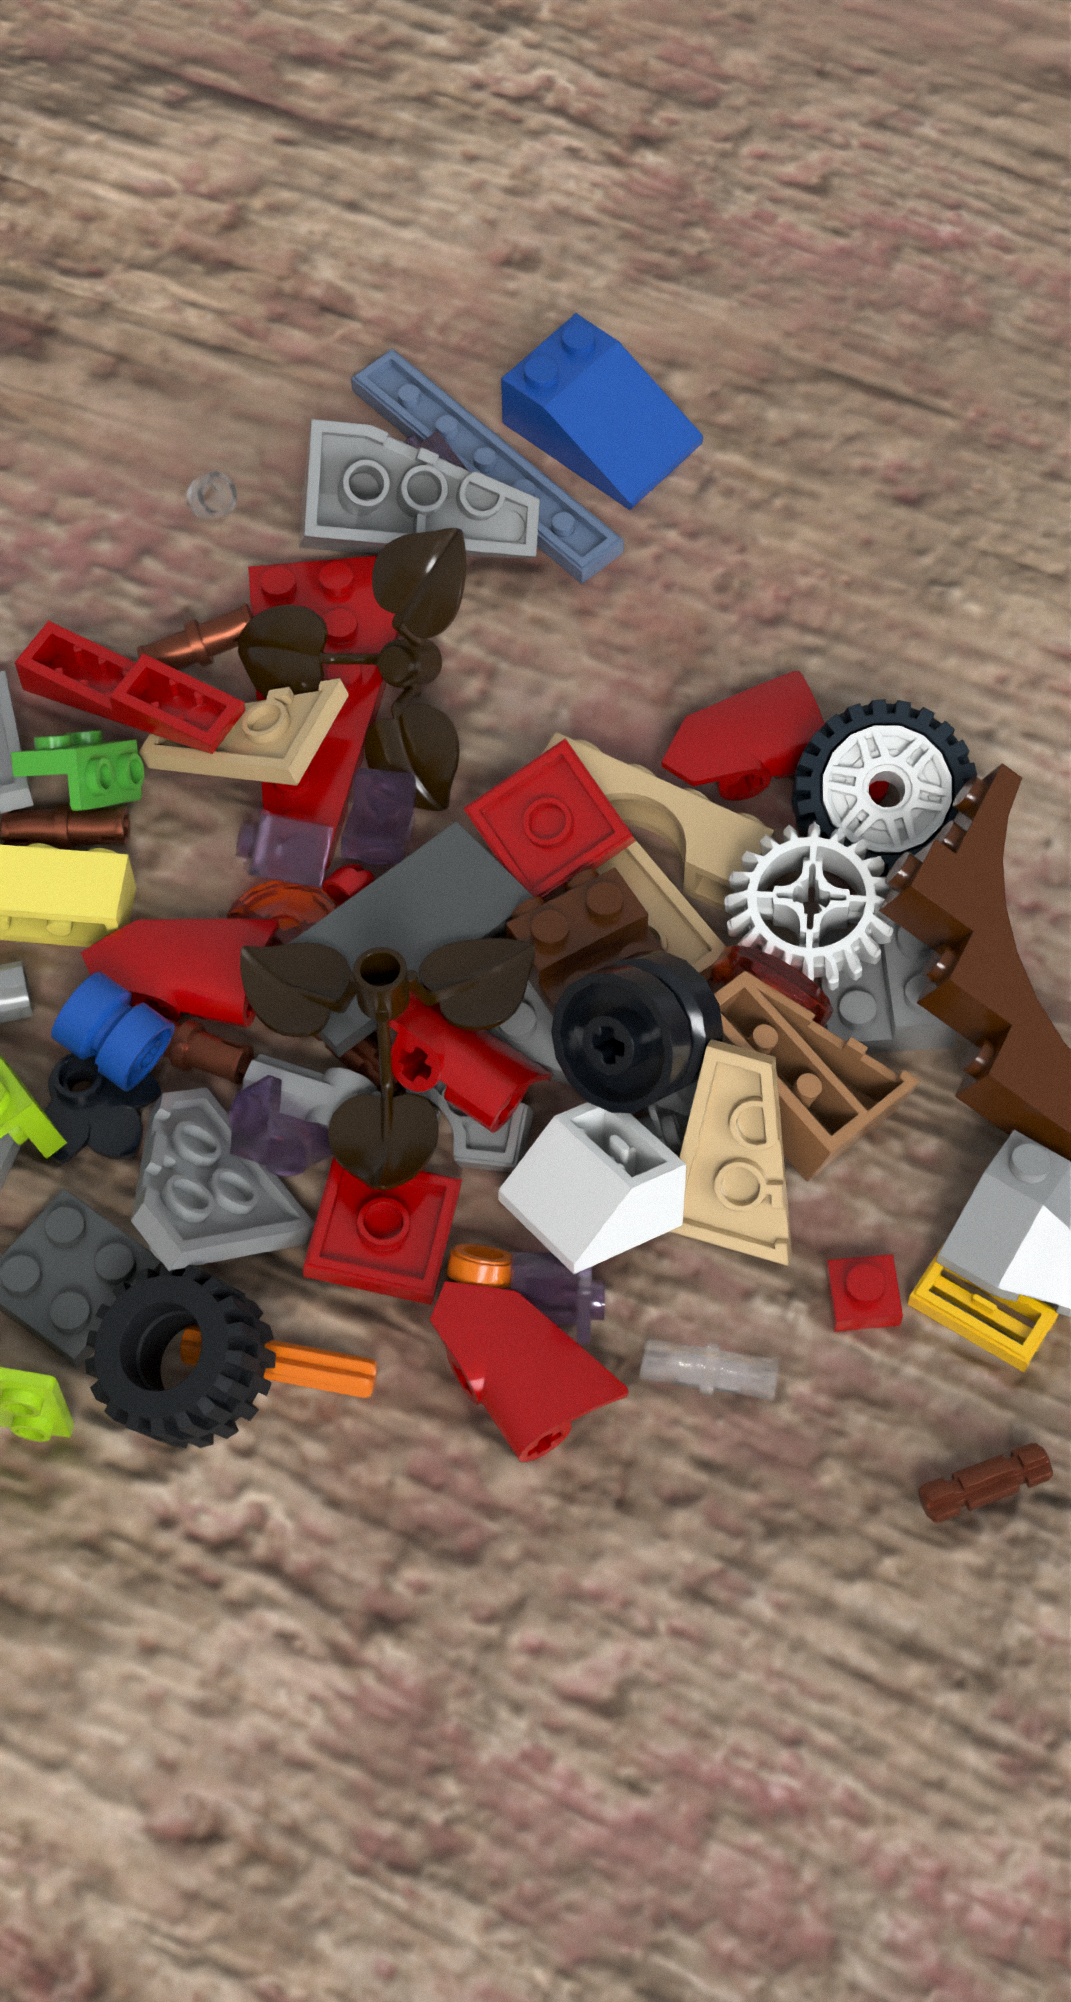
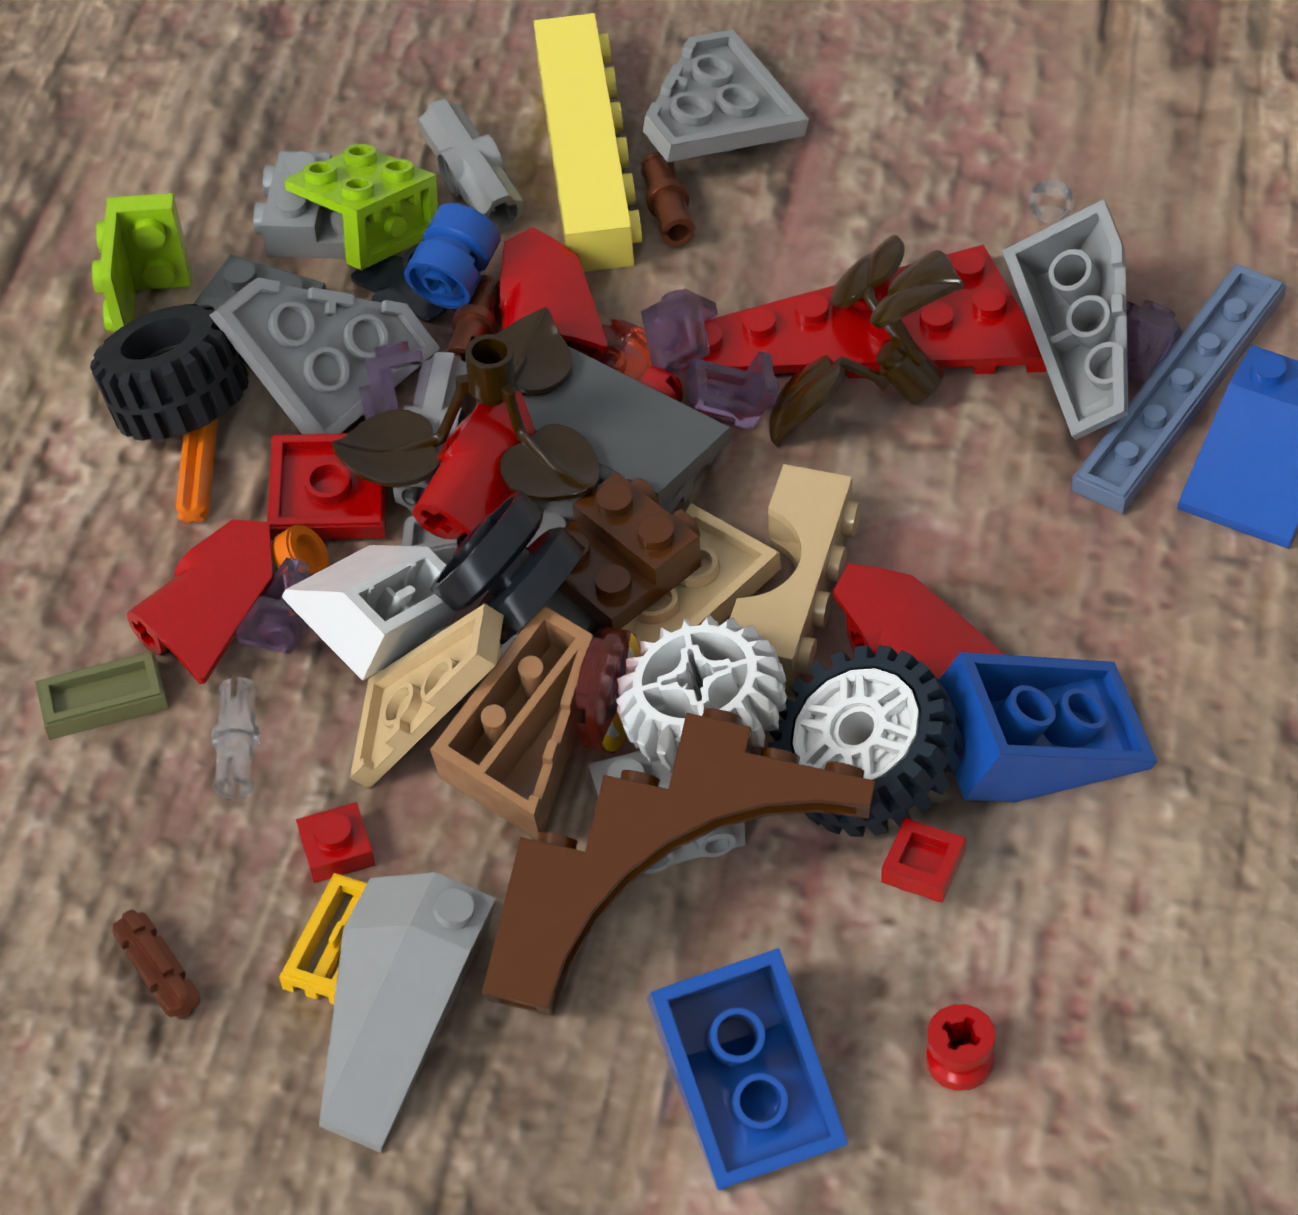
camera: 80 degrees right, 10 degrees down
bright green bracket [11,730,144,811] -> none
red slope [14,620,246,754] -> none
copper pin [137,603,254,670] -> none
tan wing [139,678,349,786] -> none
red tile [463,738,636,902] -> none
none -> olive tile [35,651,169,740]
none -> red tile [881,818,966,903]
none -> blue slope [939,652,1158,802]

